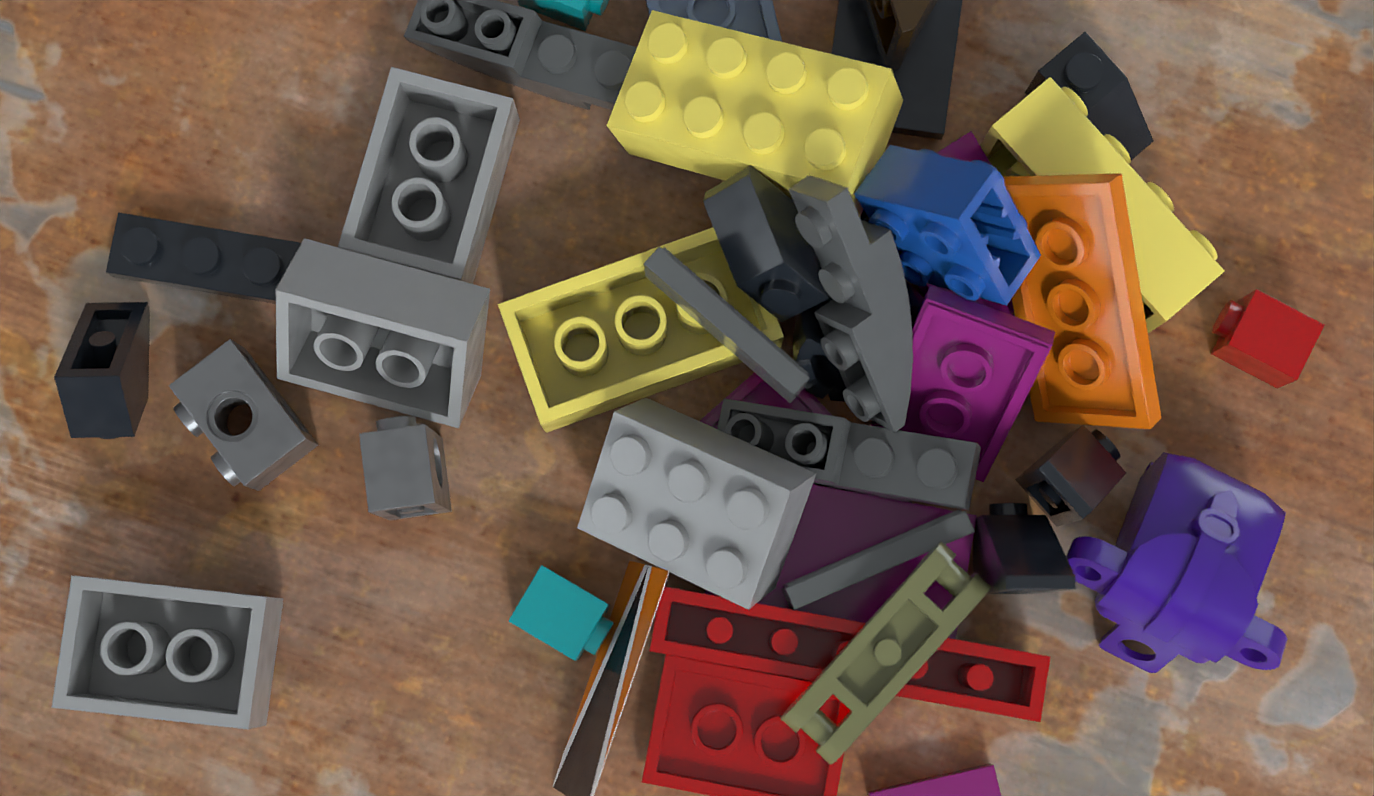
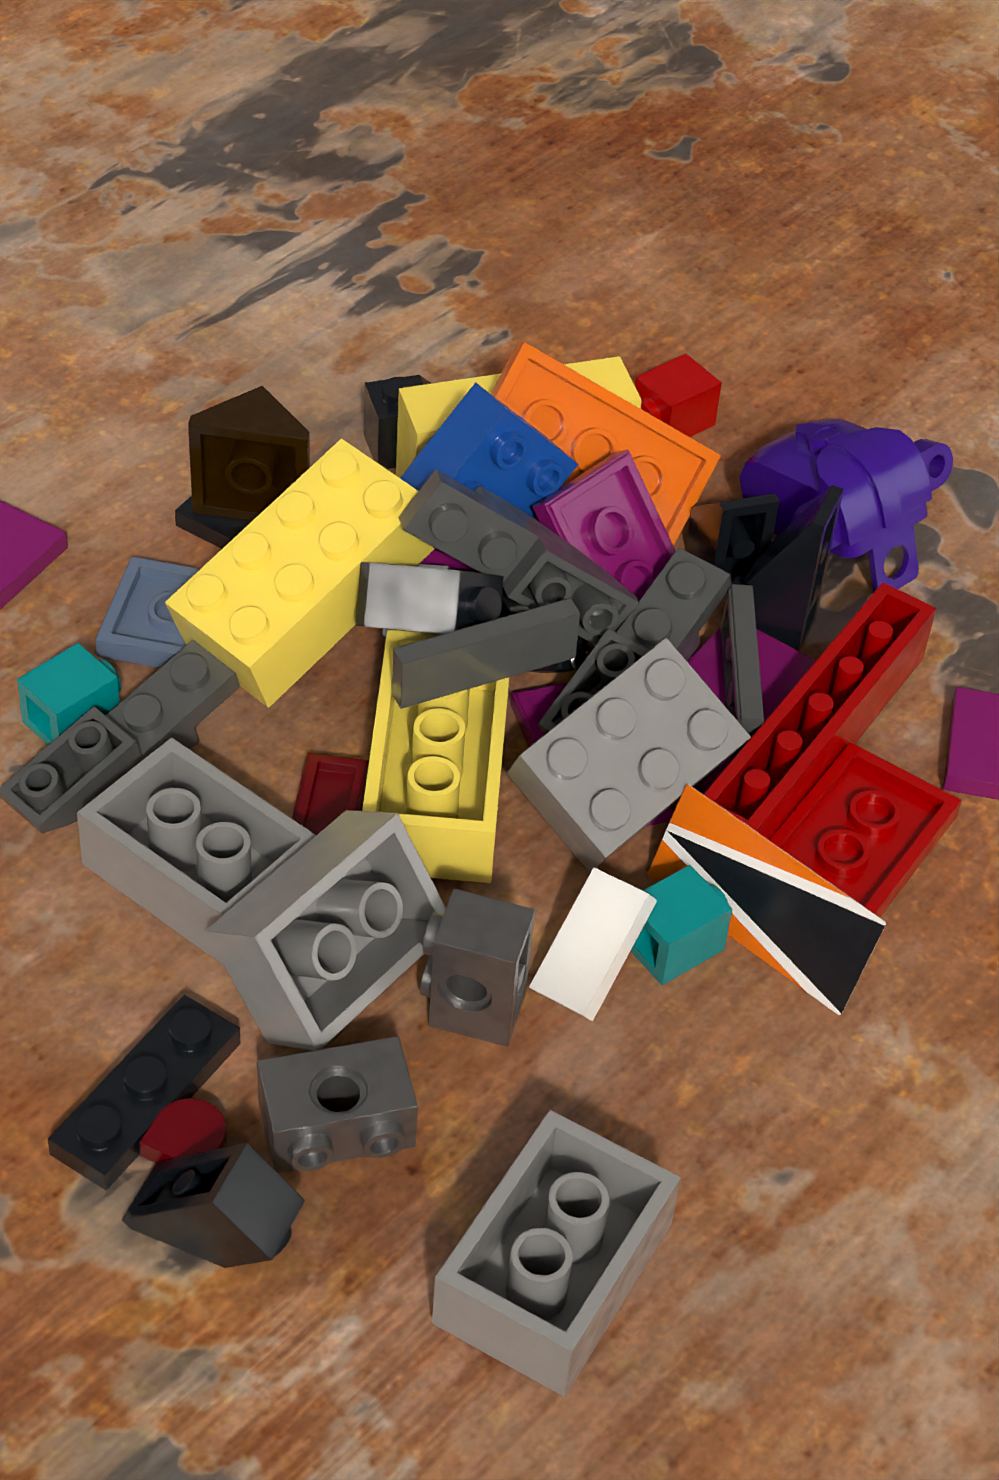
camera: 70 degrees left, 35 degrees down
olive plate [780,541,991,765] -> none
none -> dark red tile [139,1098,227,1163]
none -> dark red tile [292,752,369,835]
none -> white tile [529,868,657,1022]

